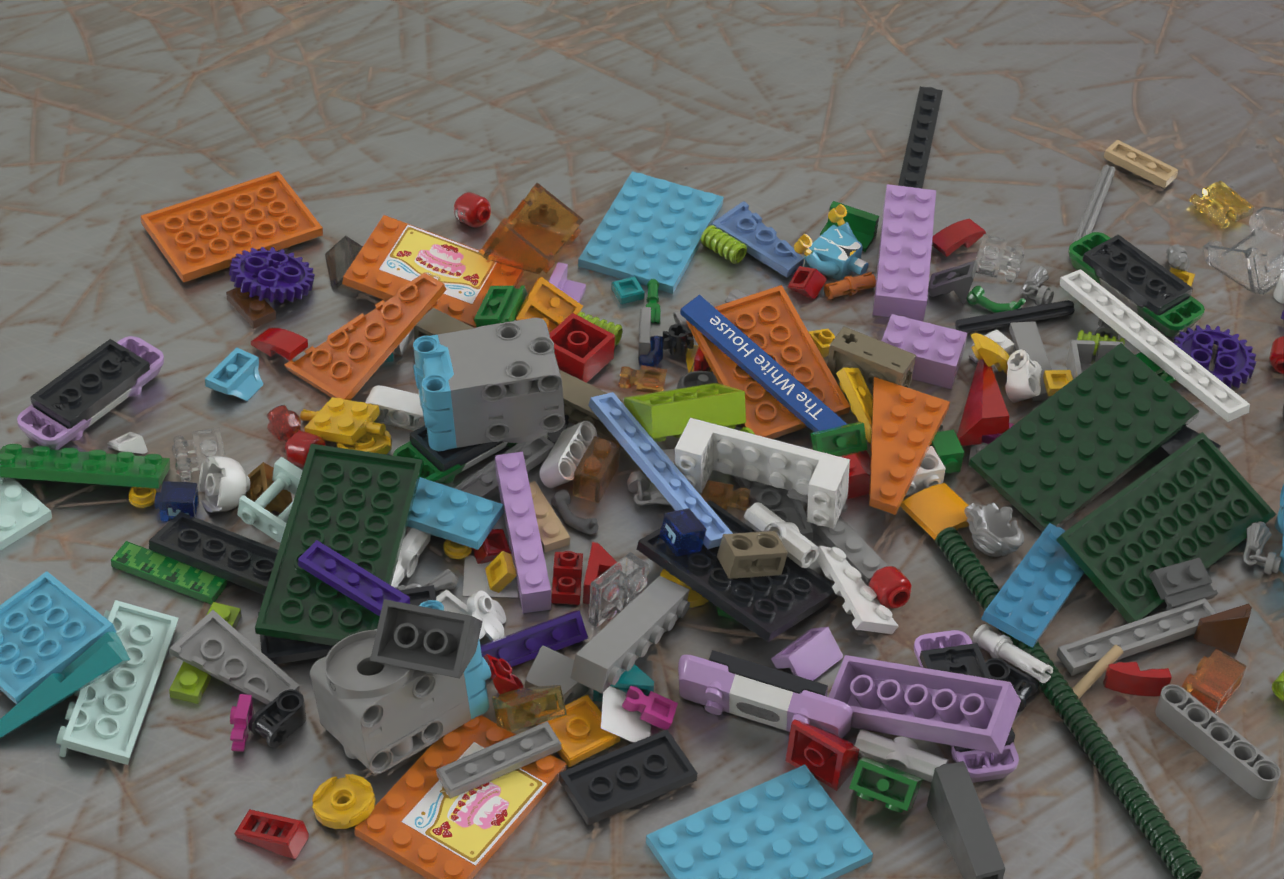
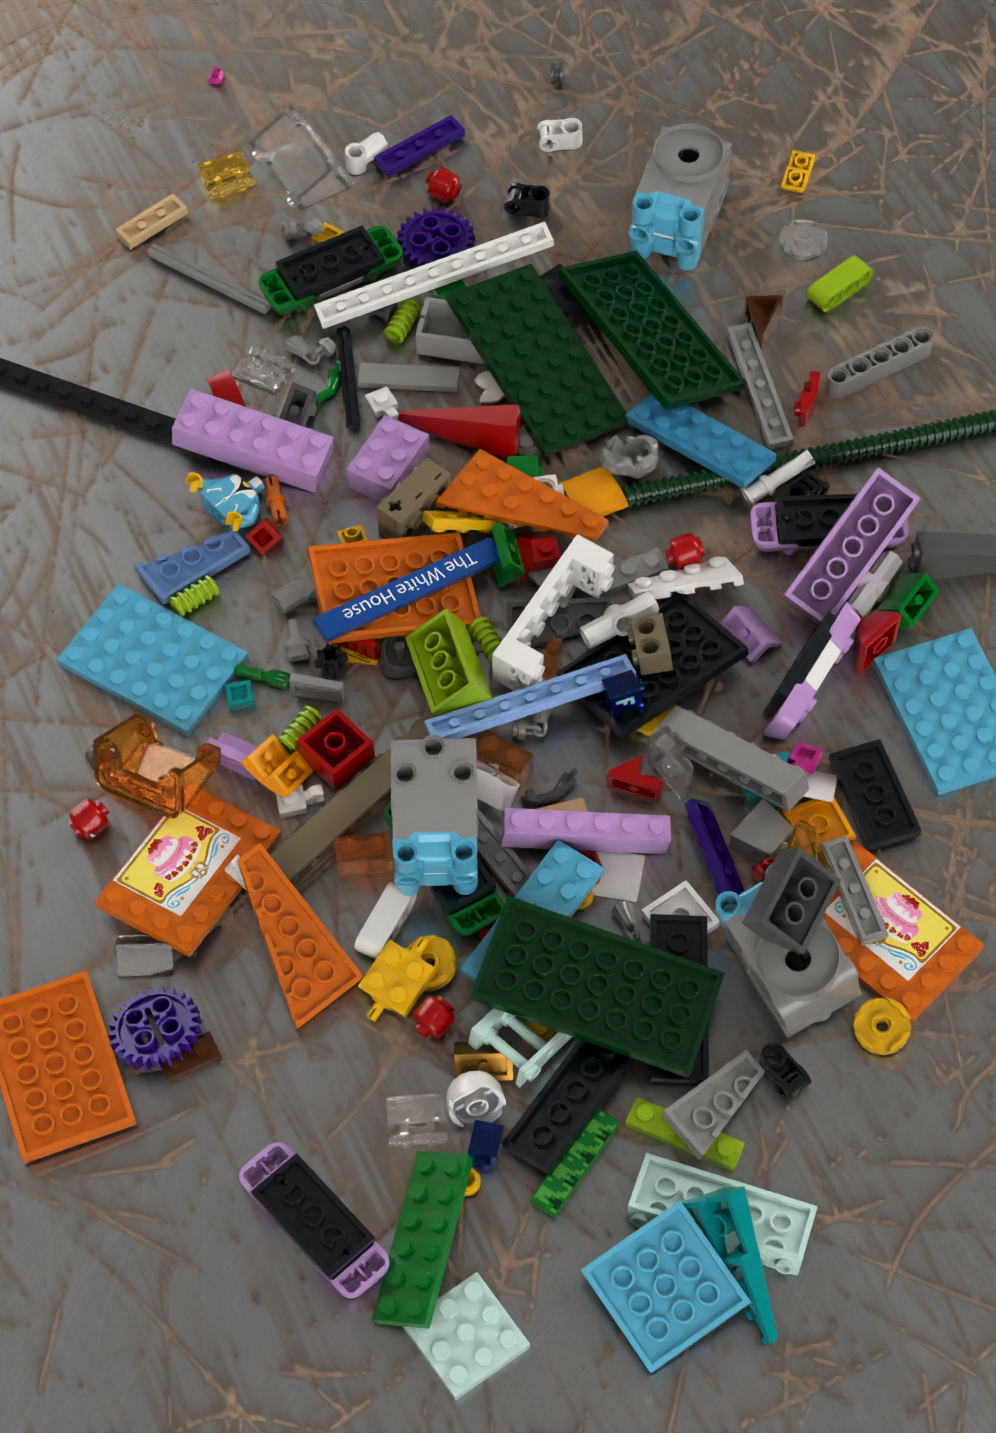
camera: 75 degrees left, 15 degrees up
white slope [107,432,148,454] -> none
medium azure slope [205,347,264,401] -> none
dark pink plate [230,694,254,752] -> none
red slope [234,809,309,859] -> none
red slope [251,328,308,361] -> none
clear red rock [267,405,301,442] -> none
dark purple plate [298,540,410,616] -> none
white plate [467,591,506,641] -> none
green plate [474,285,528,327] -> none
yellow plate [485,551,517,593] -> none
red slope [551,551,583,605] -> none
clear orange plate [618,365,667,393] -> none
clear blue arm [639,336,663,370] -> none
green panel [820,201,879,252] -> none
yellow slope [971,333,1010,375] -> none
white piece [1005,350,1042,403] -> none
yellow plate [1043,370,1073,396] -> none
tan piece [1072,645,1123,698] -> none
dark grey plate [1149,558,1218,610] -> none
clear orange brick [1182,649,1247,715] -> none
light grey piece [1243,521,1282,575] -> none

